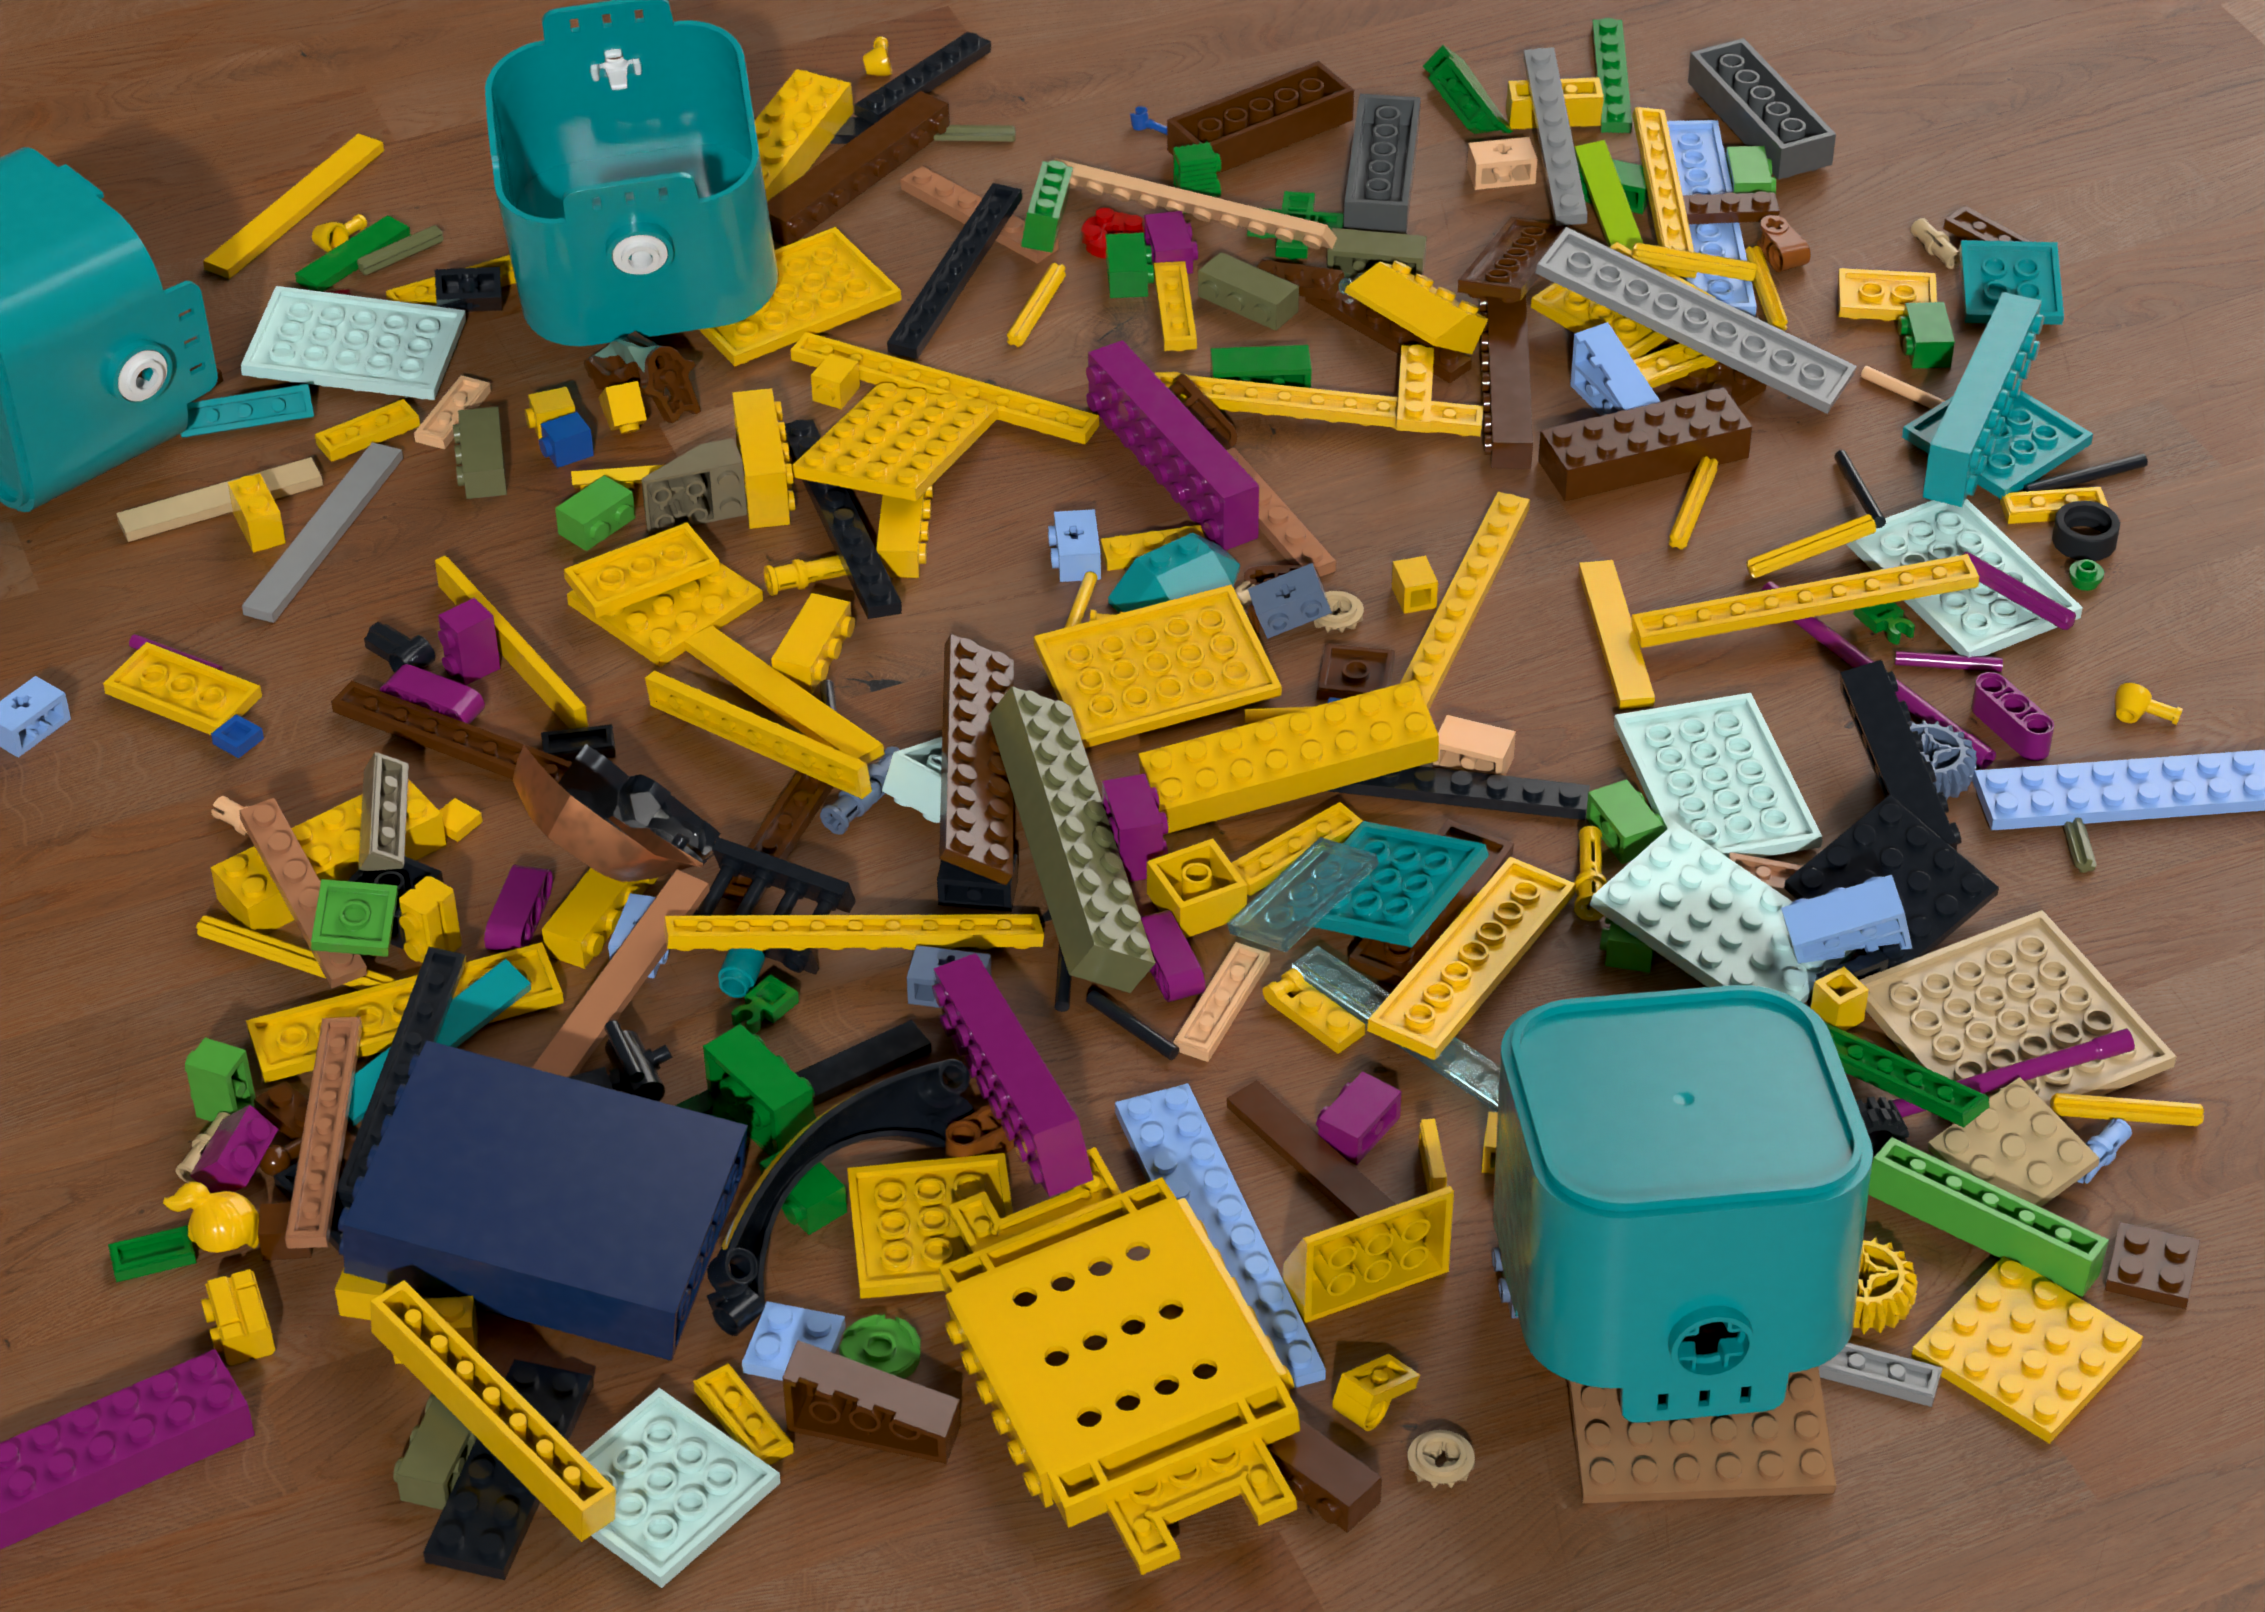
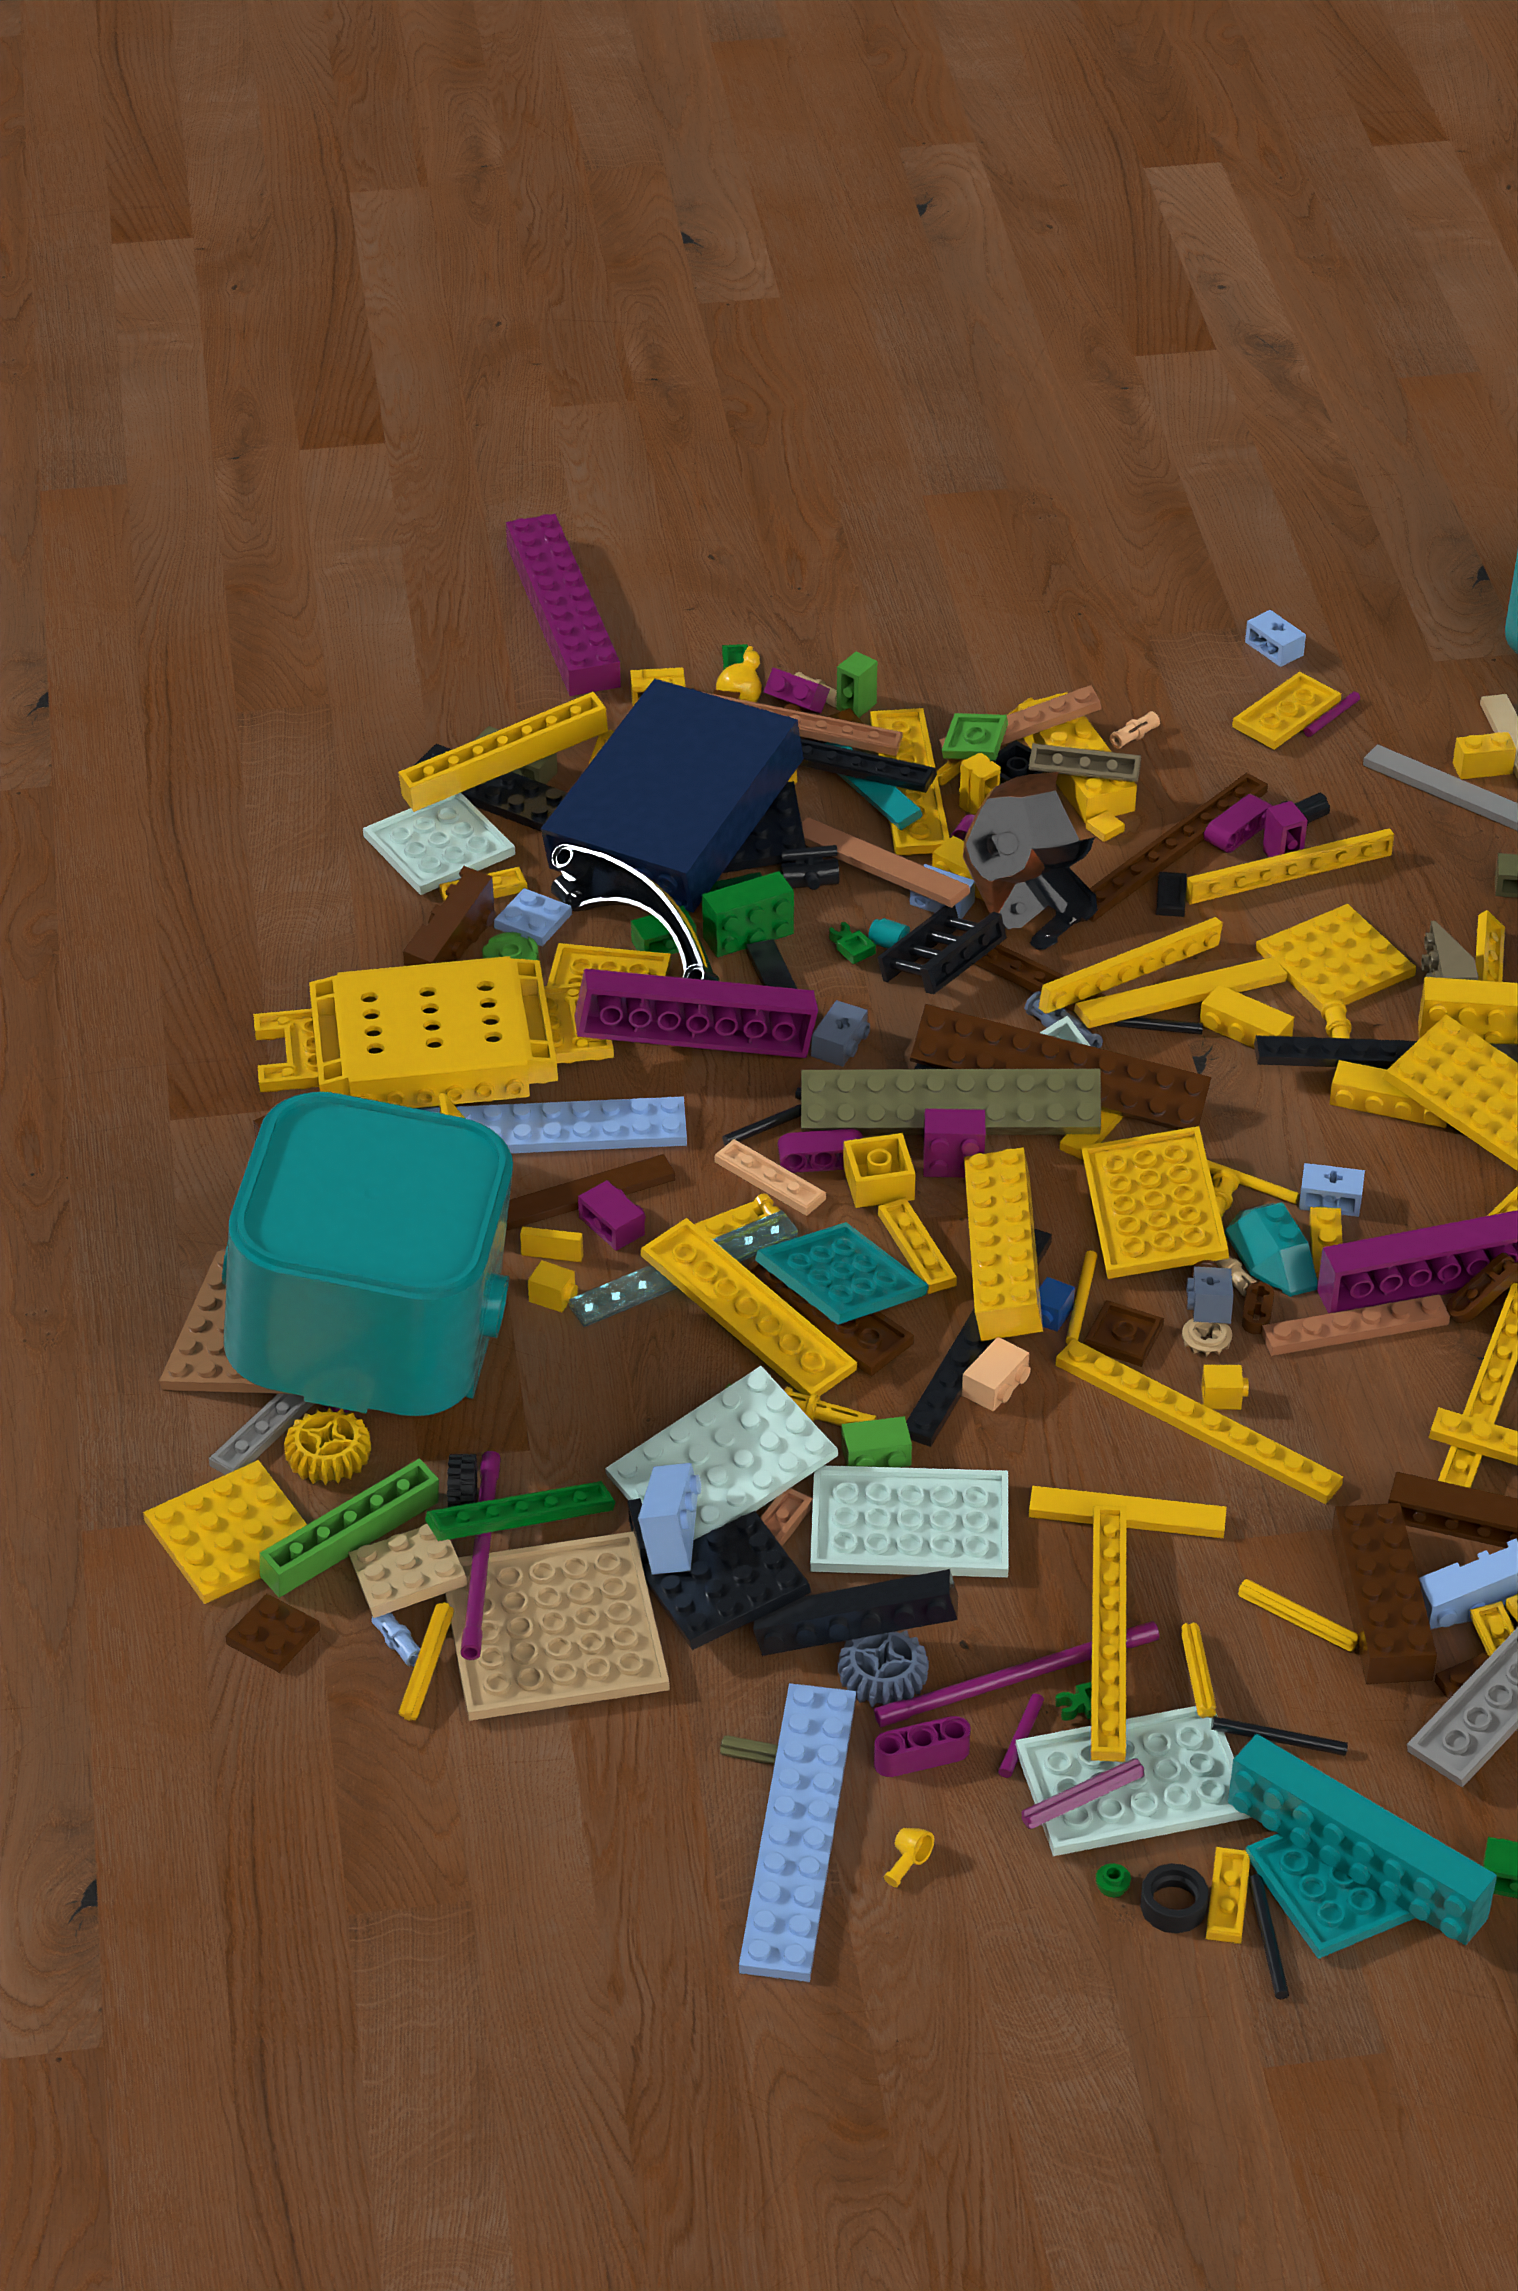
camera: 105 degrees right, 0 degrees up
blue plate [211,714,264,758] -> none
bright green brick [555,475,635,551] -> none
yellow plate [564,522,720,618] -> none
yellow plate [664,914,1044,951] -> none
clear light blue tile [1227,837,1379,952] -> none
yellow brick [1811,967,1869,1031] -> none
light nougat bar [1861,366,1945,409] -> none

